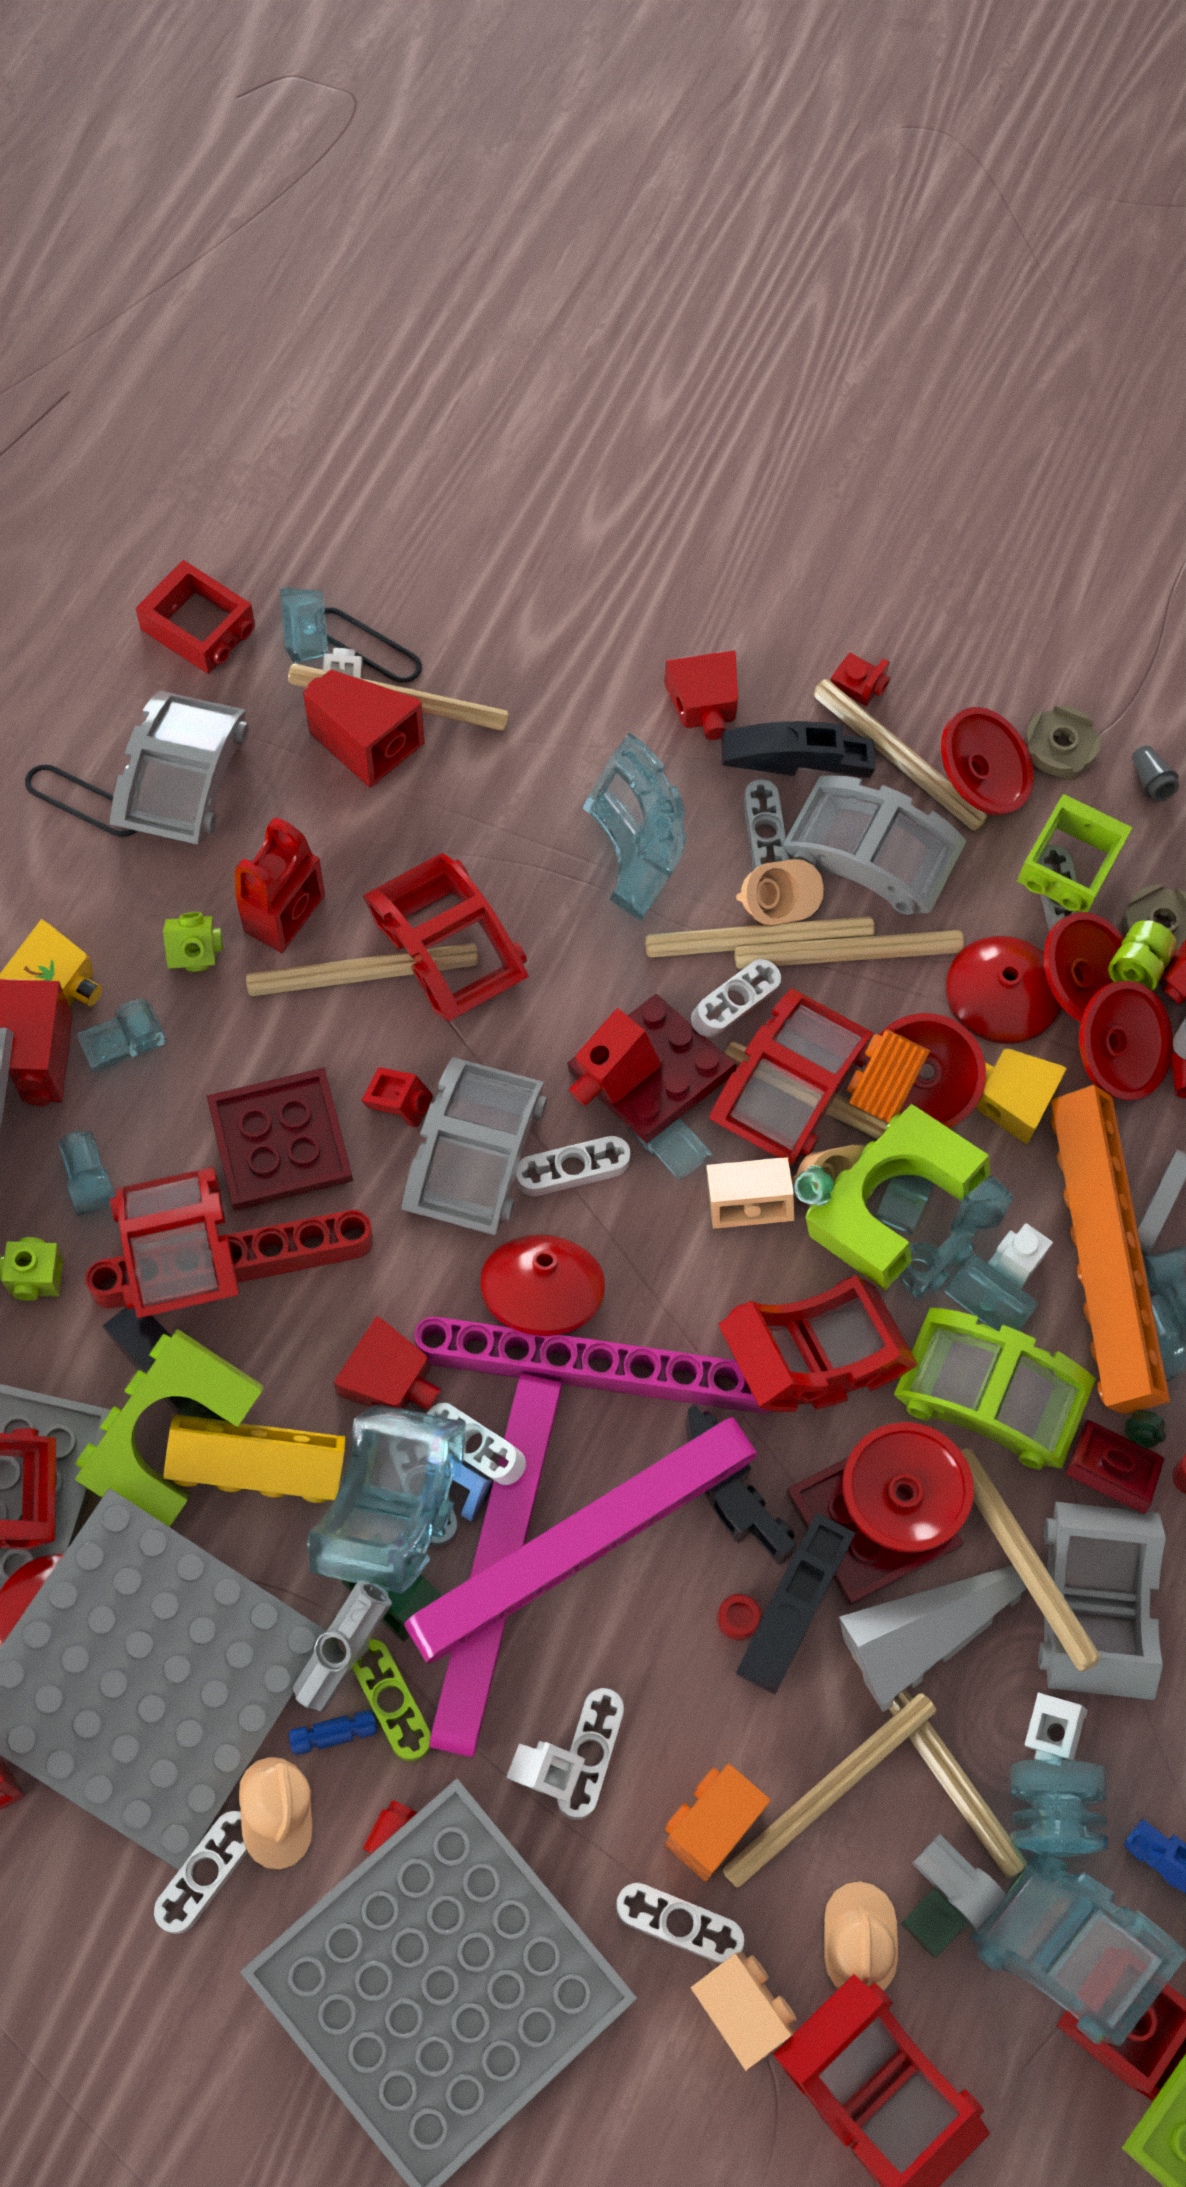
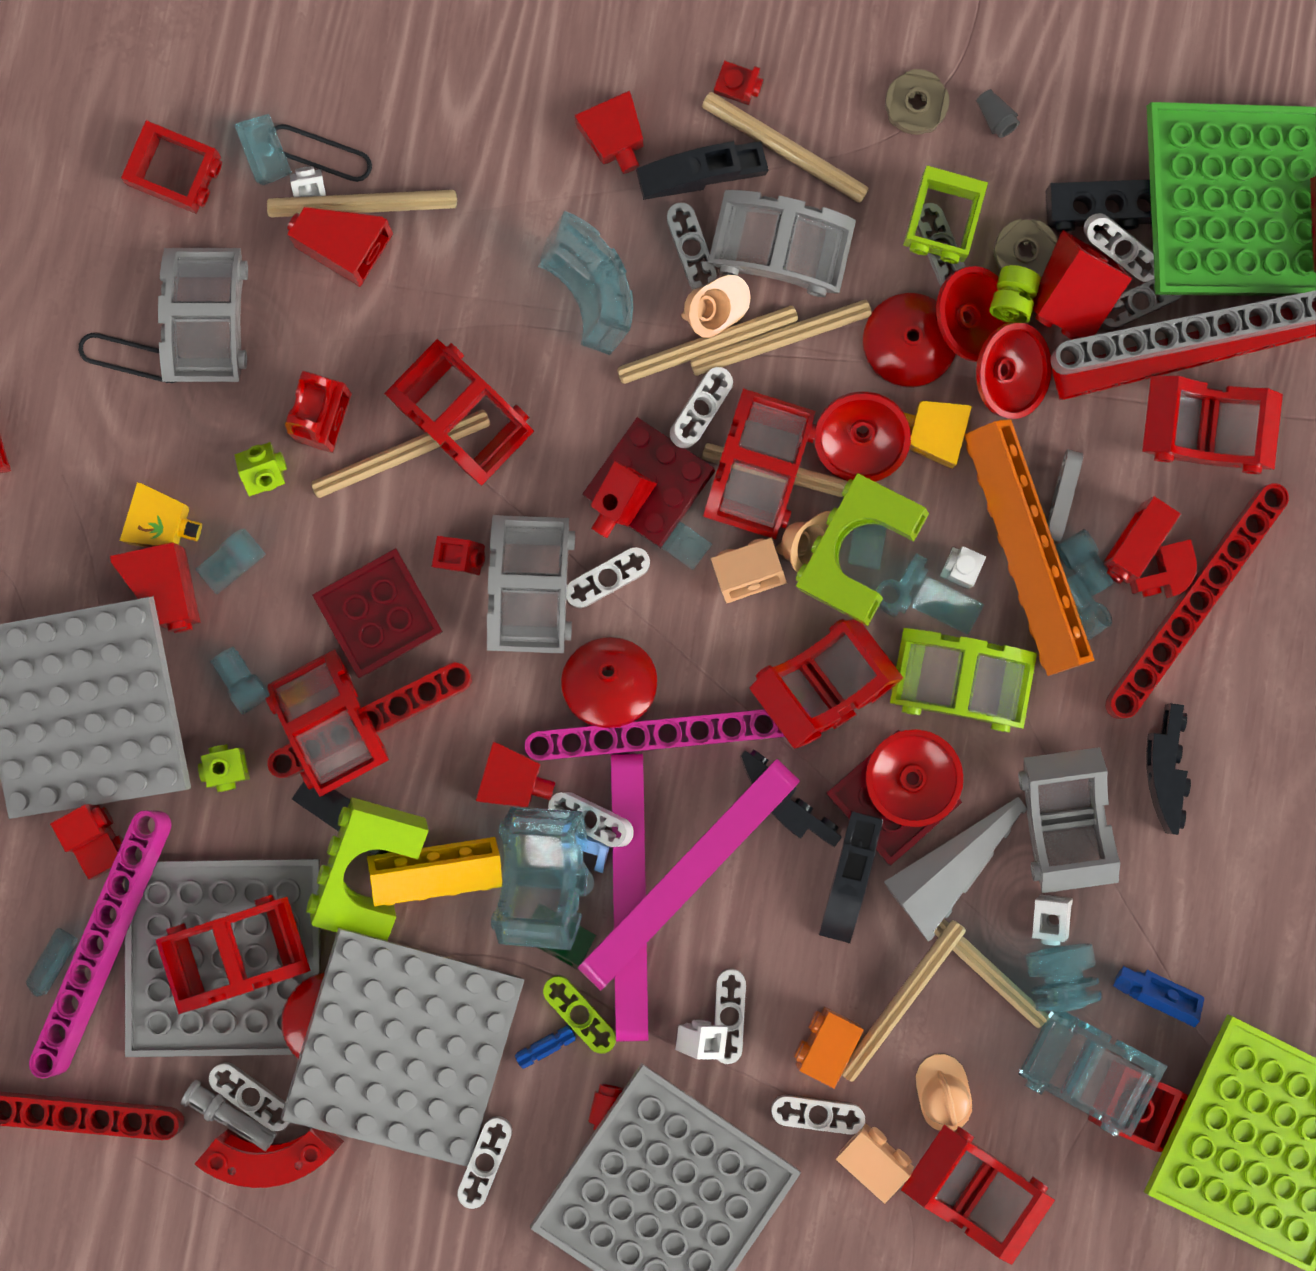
camera: 15 degrees left, 20 degrees up
light nougat piece [239,1757,313,1870] -> none
light grey piece [292,1580,393,1712] -> none
red tile [717,1594,762,1640] -> none
clear green plate [794,1165,834,1206] -> none
orange brick [846,1029,930,1123] -> none
clear green plate [900,1888,968,1958] -> none
light grey piece [912,1834,1007,1932] -> none
red dish [941,707,1034,815] -> none
clear light blue slope [950,1176,1014,1234] -> none
tan axle [961,1448,1100,1672] -> none
dark red plate [1065,1419,1165,1515] -> none
clear green plate [1125,1410,1166,1448] -> none

